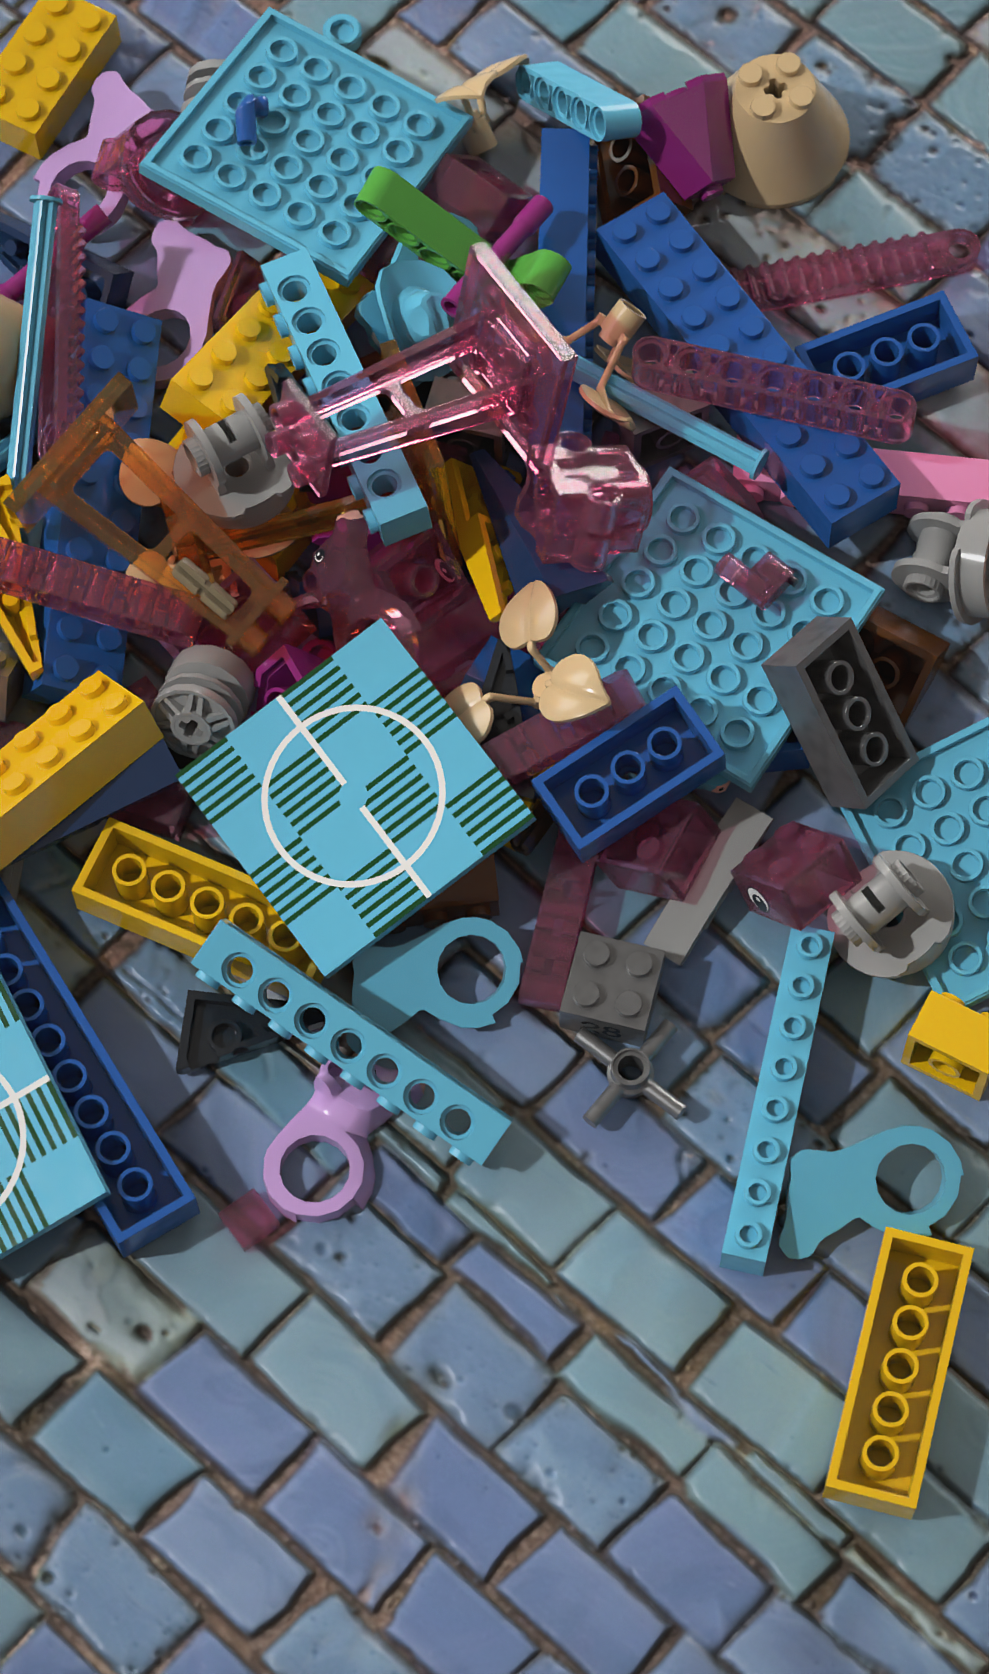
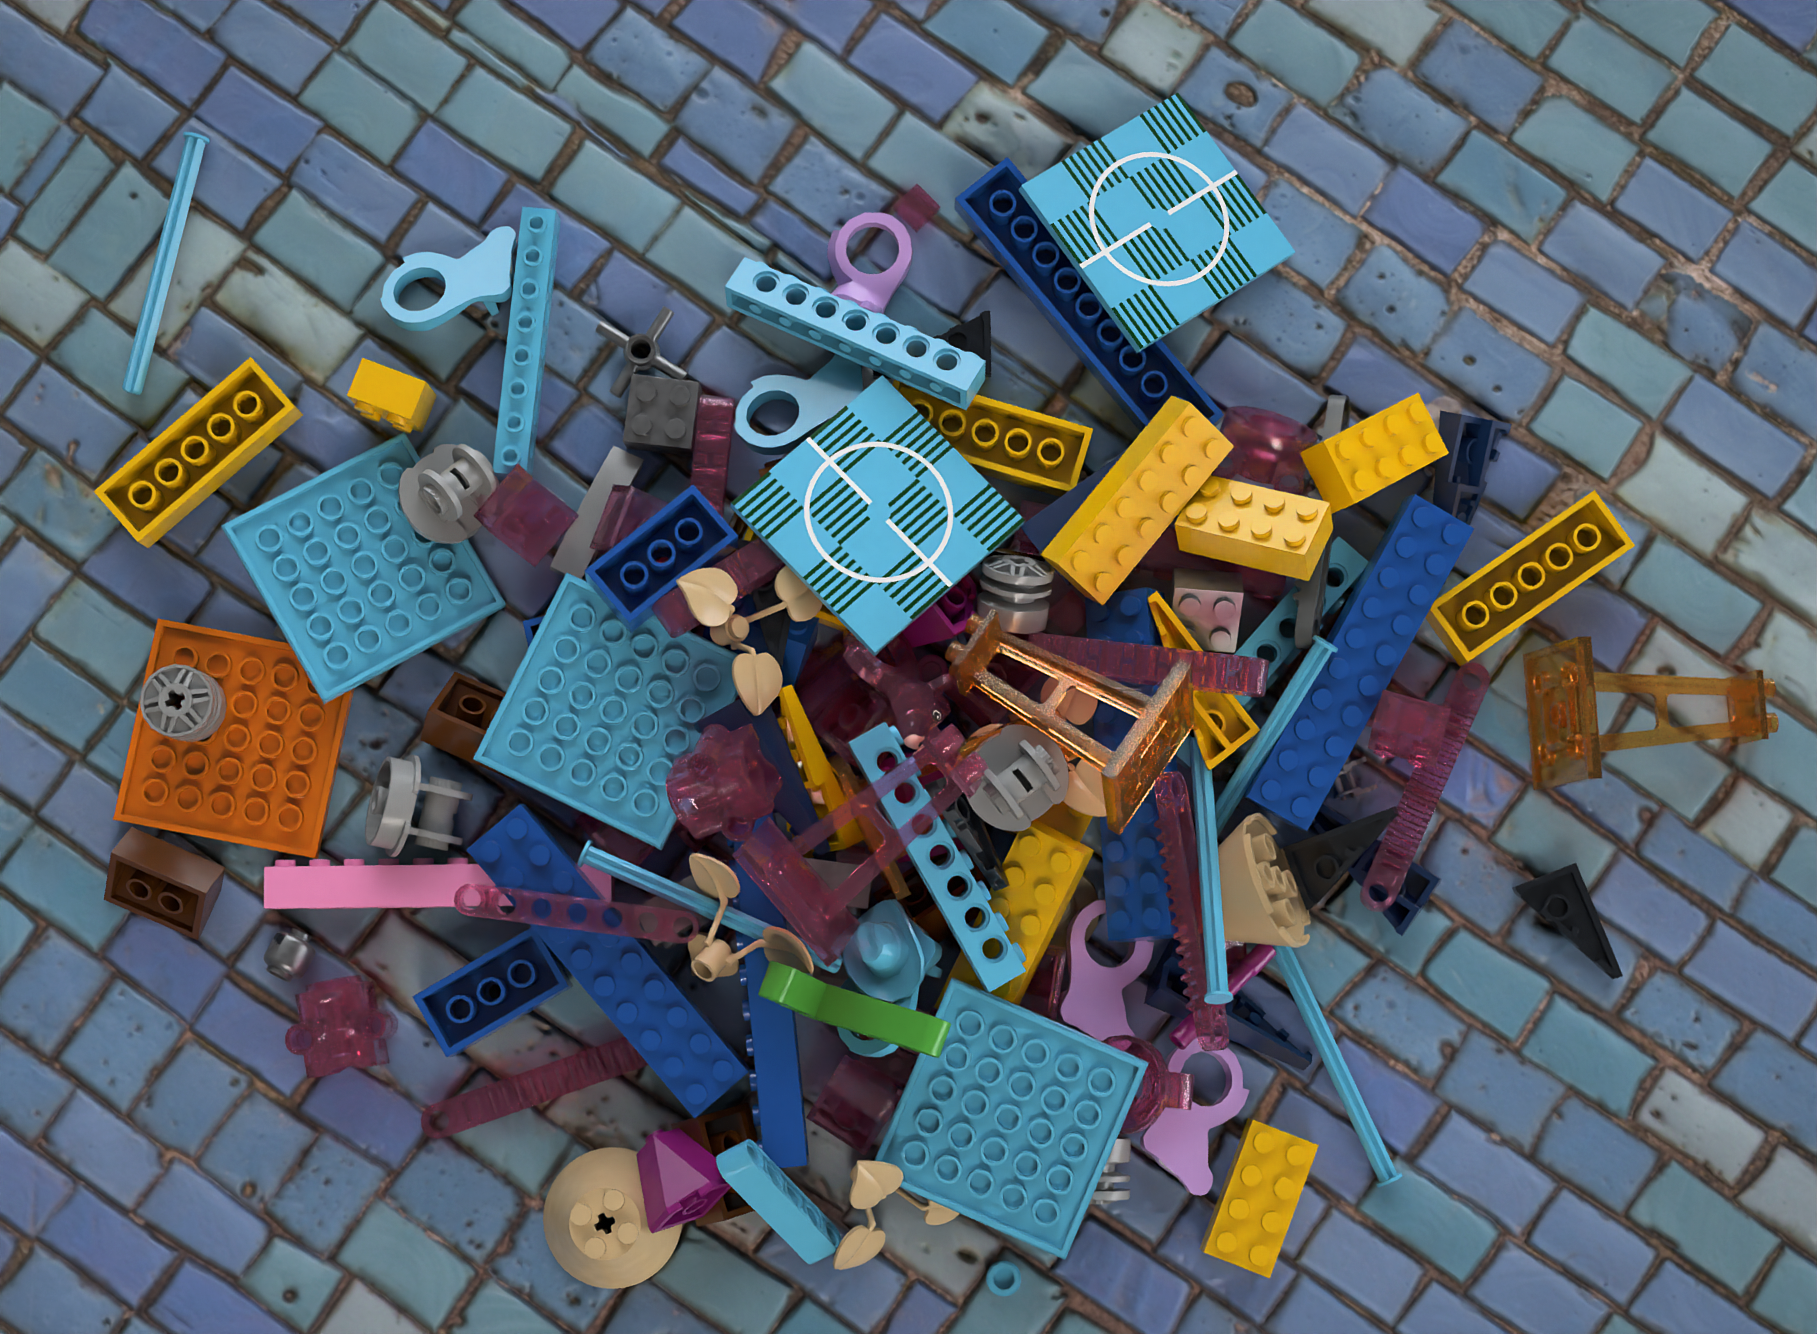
camera: 170 degrees right, 15 degrees up
dark tan piece [172,557,238,620] -> none
blue arm [235,94,269,146] -> none
magenta piece [441,195,554,318] -> none
clear pink piece [714,551,799,611] -> none
flat silver brick [761,616,919,809] -> none
yellow brick [822,1227,974,1520] -> none

